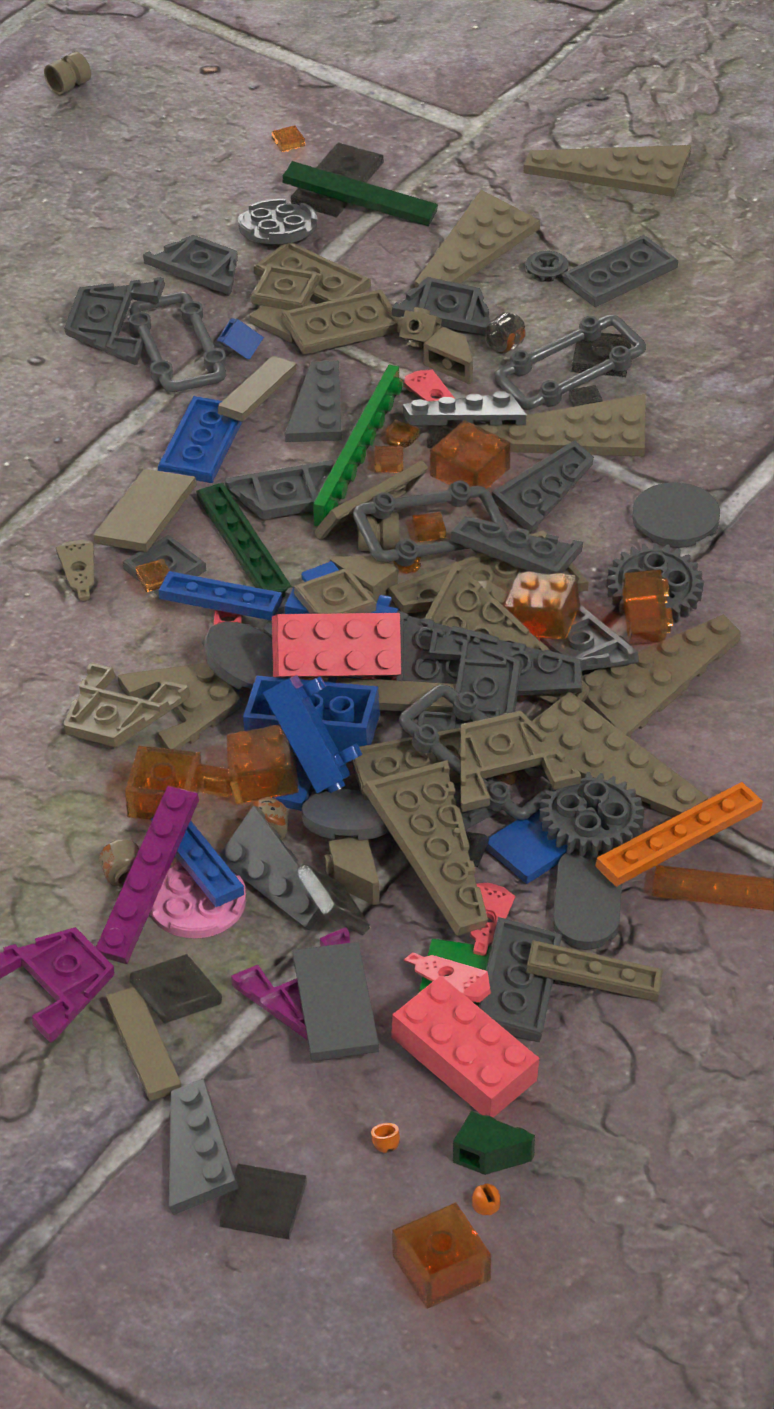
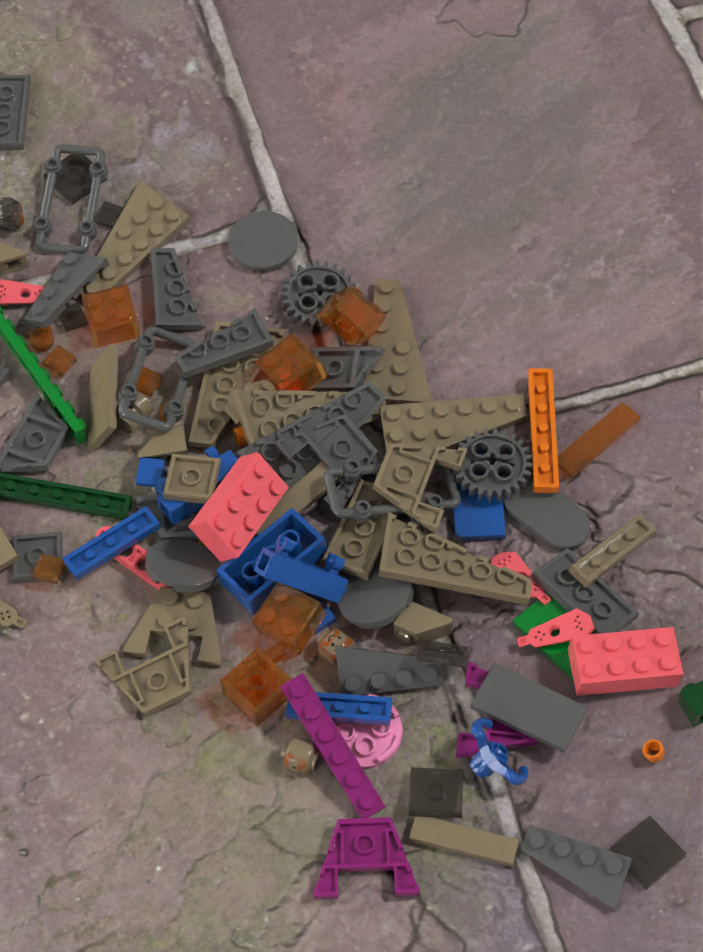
camera: 50 degrees left, 15 degrees up
none -> blue piece [470,718,528,785]

